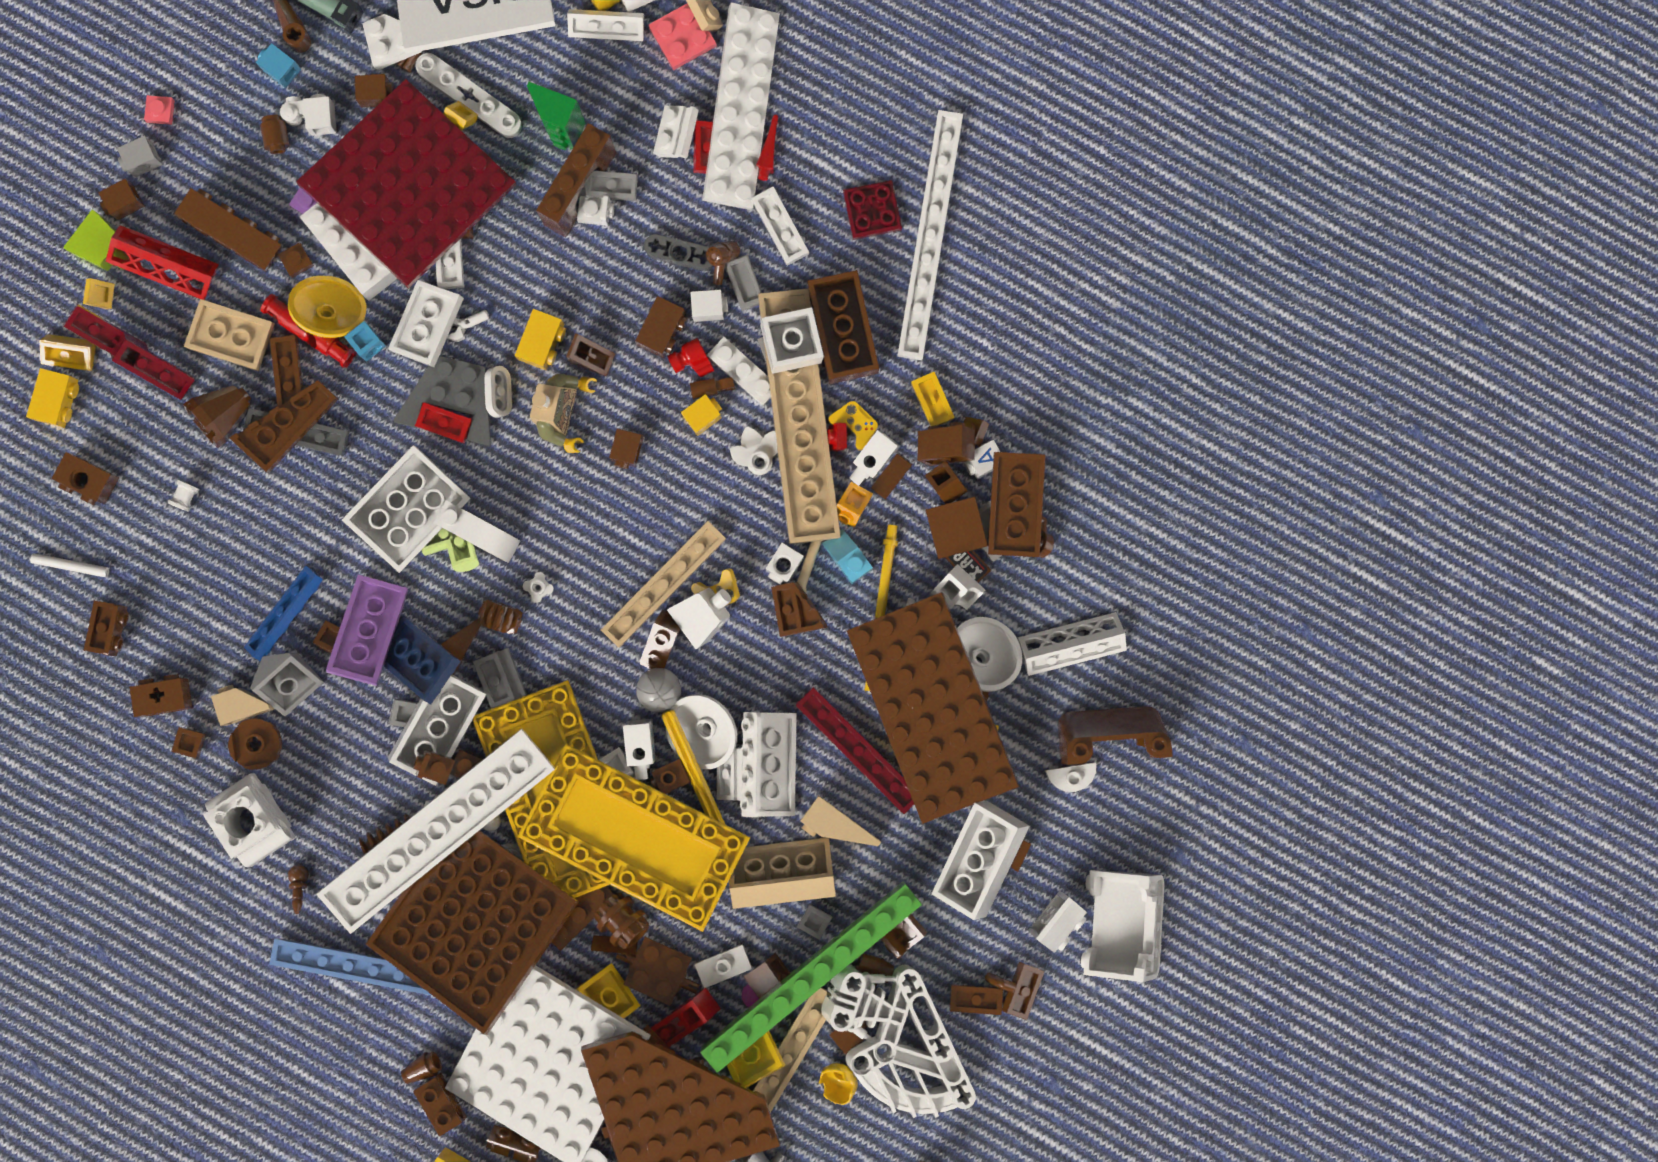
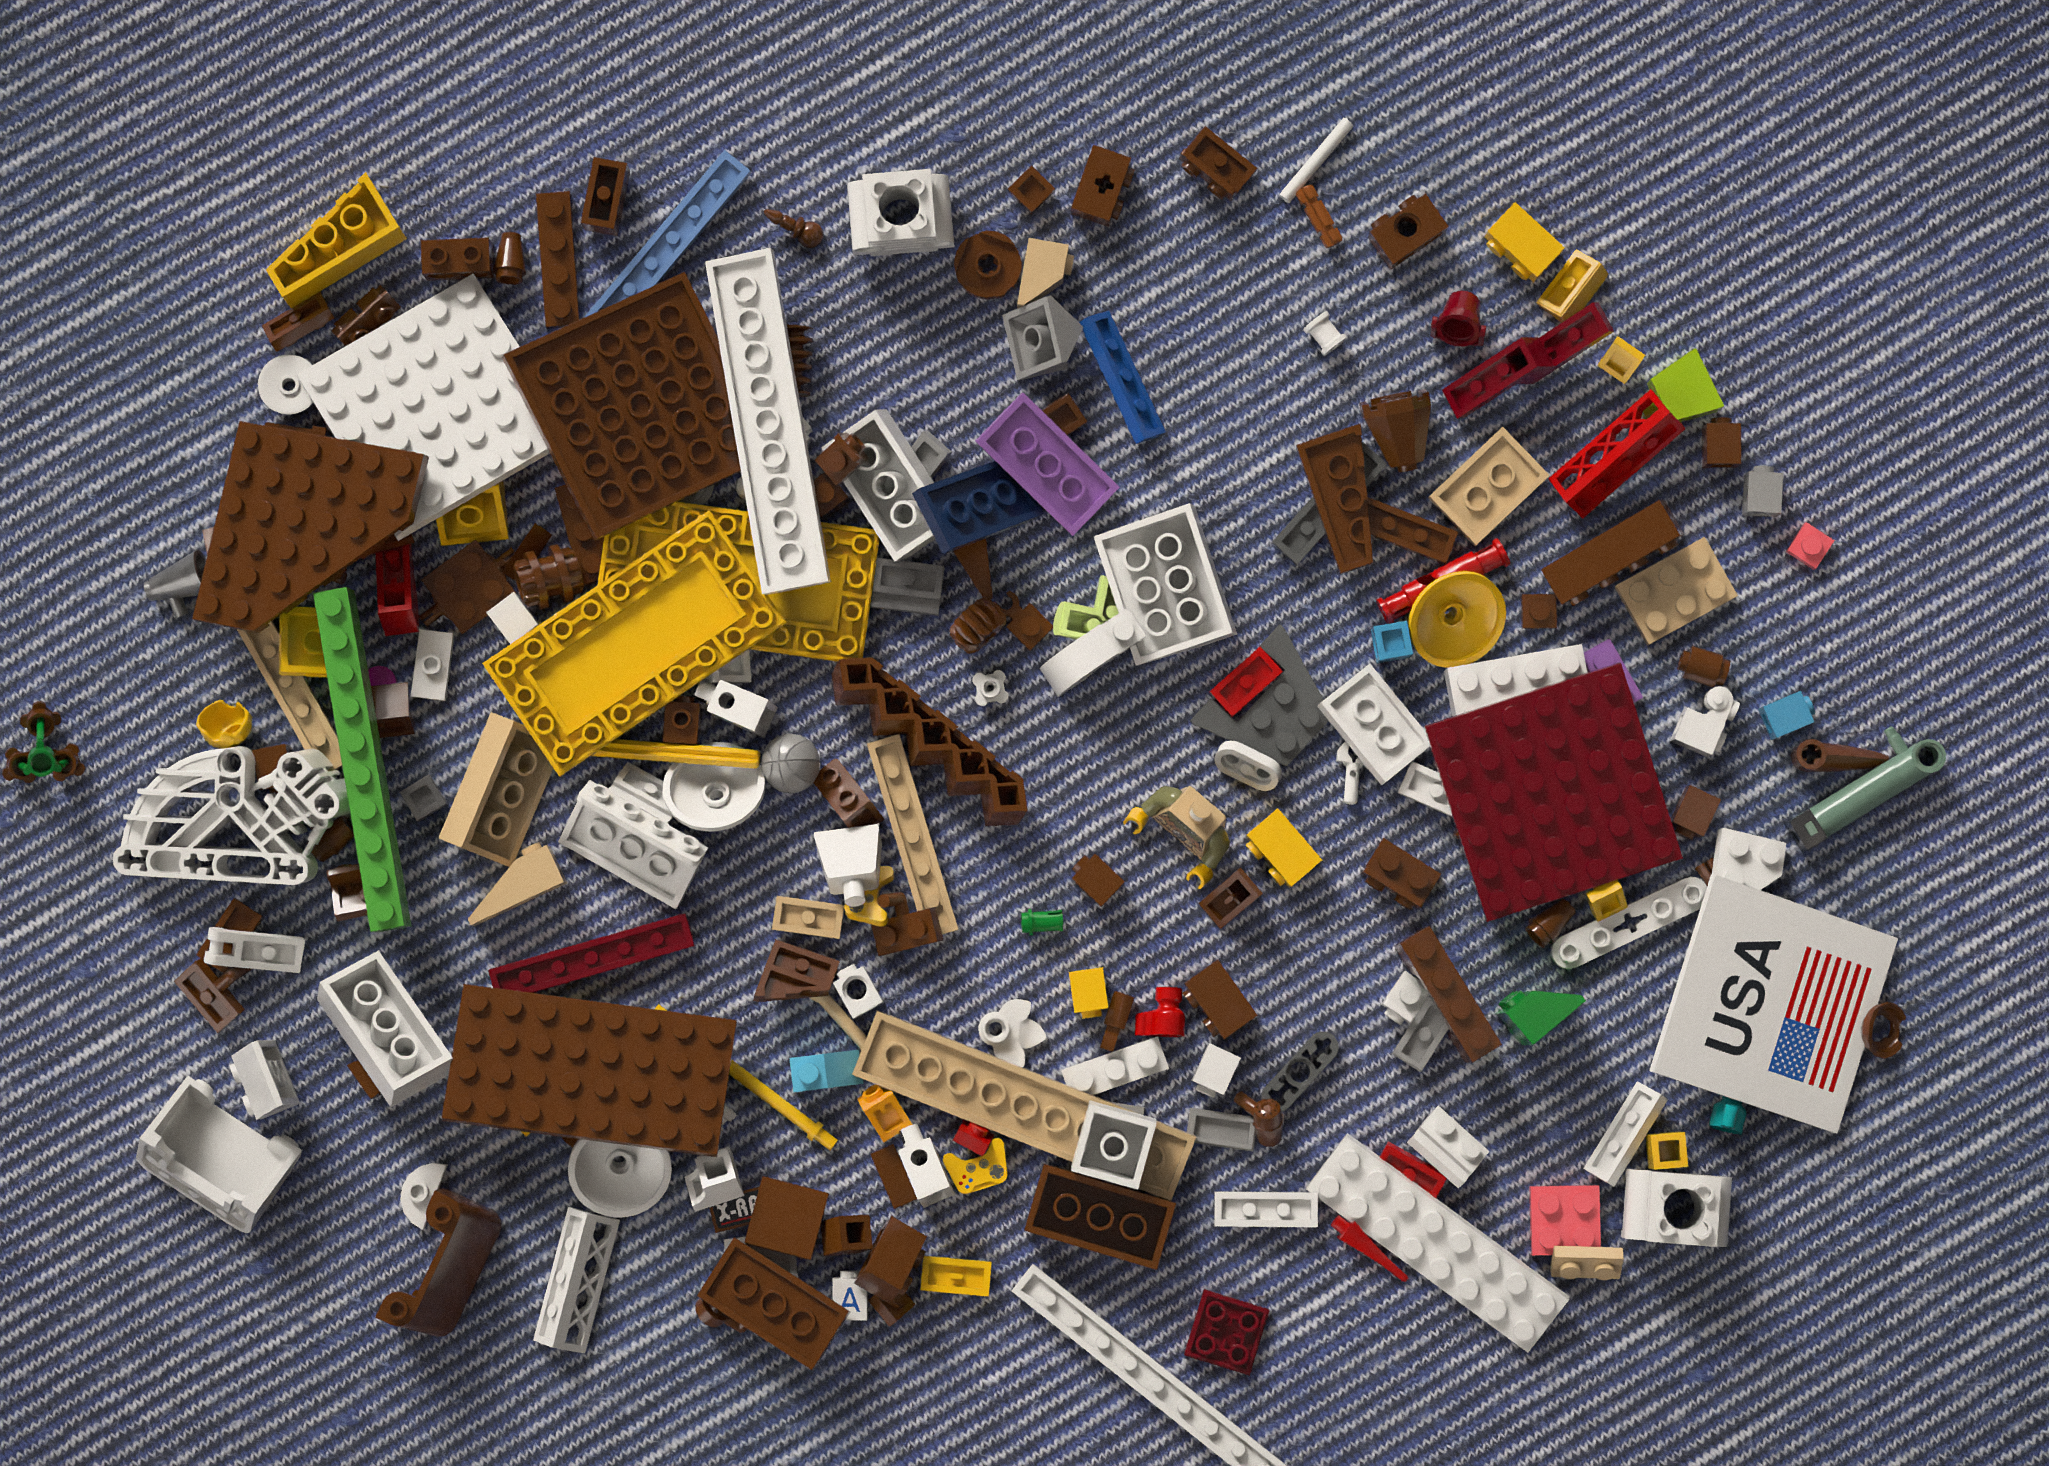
camera: 125 degrees right, 0 degrees up
none -> white plate [204,927,305,973]
none -> white brick [486,592,540,644]
none -> reddish brown plate [536,191,580,329]
none -> reddish brown brick [581,157,630,236]
none -> tan plate [772,896,844,939]
none -> reddish brown brick [832,657,1028,826]
none -> reddish brown plate [871,892,943,956]
none -> reddish brown plate [999,591,1053,652]
none -> green pin [1021,909,1063,936]
none -> dark orange axle [1296,185,1342,248]
none -> reddish brown bracket [1361,838,1441,911]
none -> dark red piece [1430,291,1487,347]
none -> reddish brown cone [1525,898,1576,948]
none -> tan plate [1614,537,1738,646]

